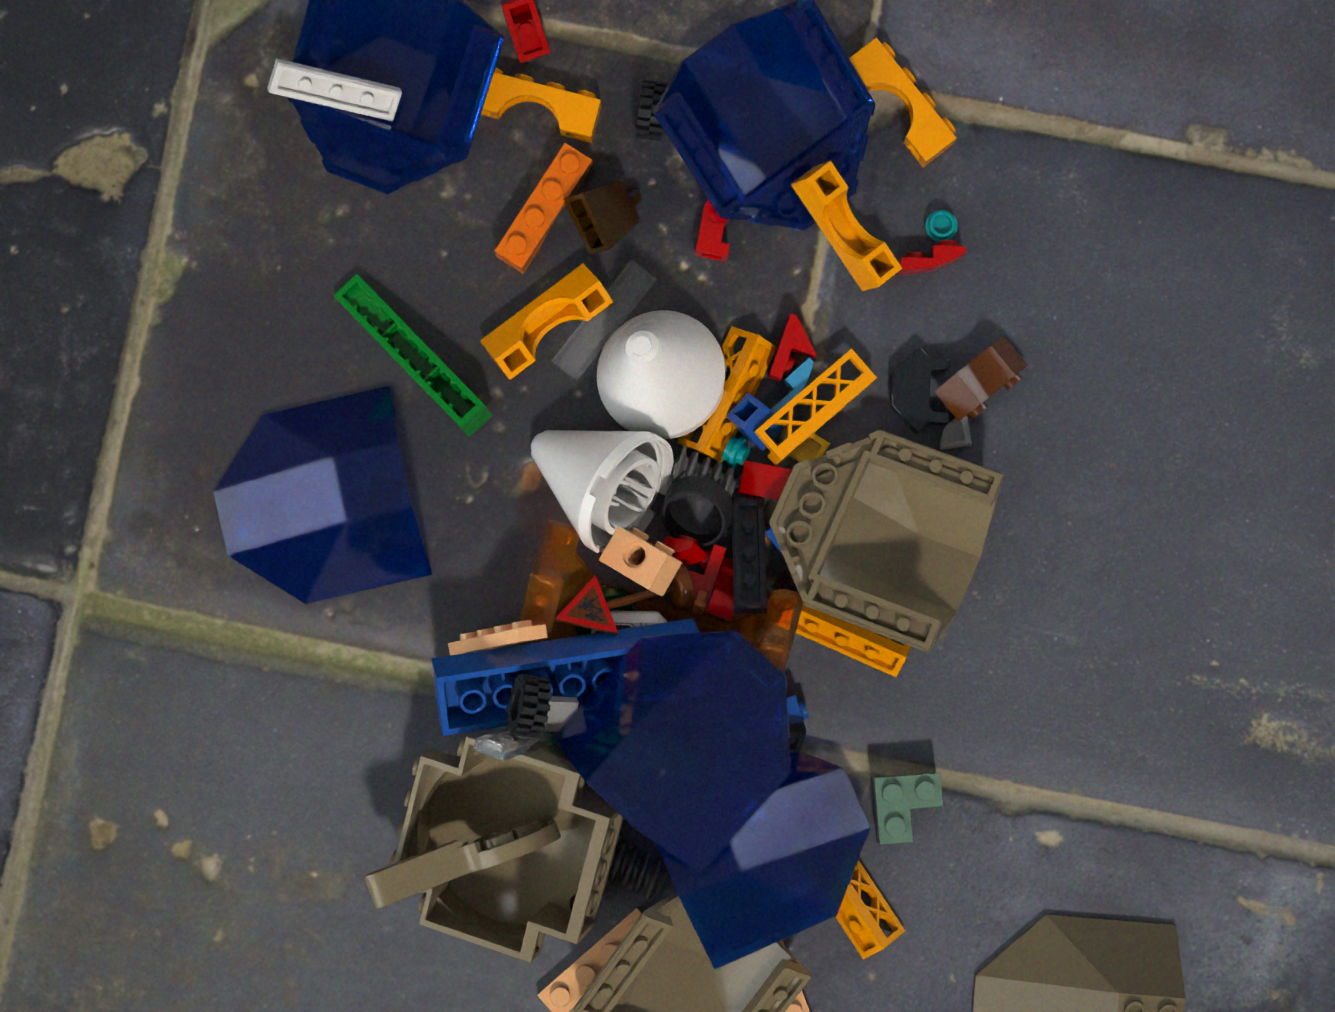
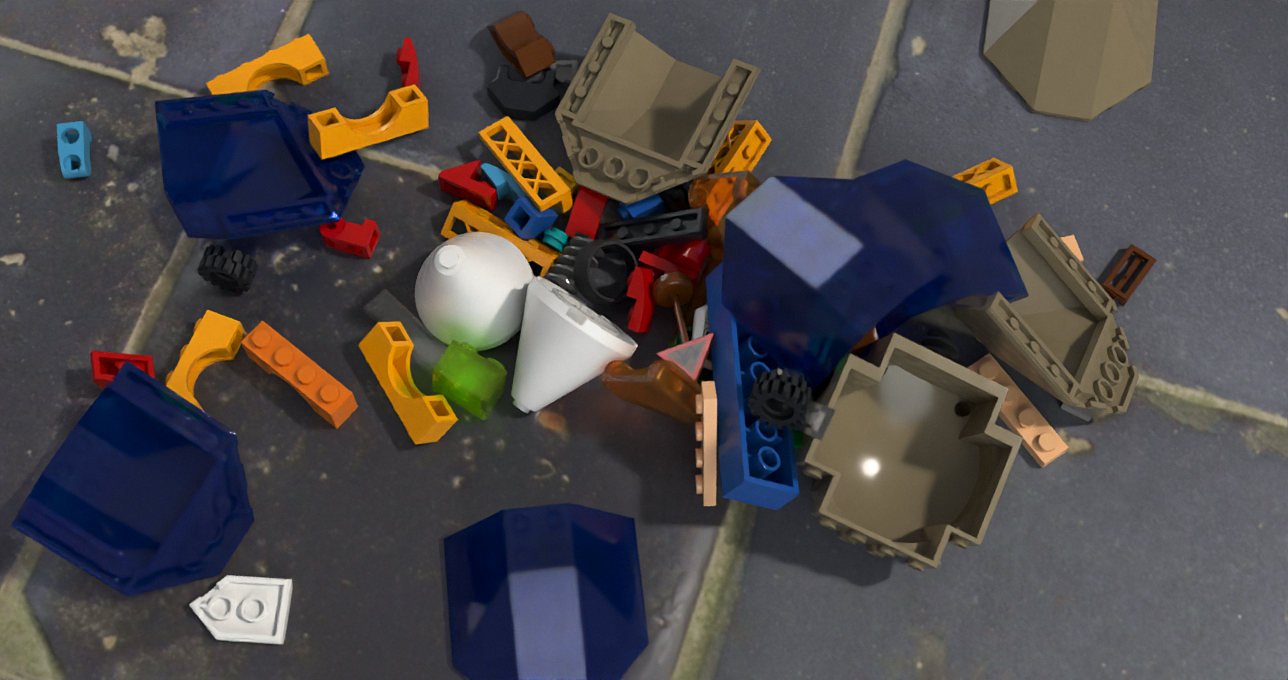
camera: 80 degrees left, 20 degrees down
white tile [267,58,402,122] -> none
green slope [334,274,493,437] -> none
dark tan beam [364,820,561,909] -> none
dark brown torso [563,180,641,255] -> none
light nougat brick [599,526,682,597] -> none
dark orange piece [692,590,707,615] -> none
sand green brick [871,772,943,845] -> none
teal plate [925,210,958,242] -> none
none -> white tile [189,575,293,644]
none -> clear neon green brick [432,340,507,421]

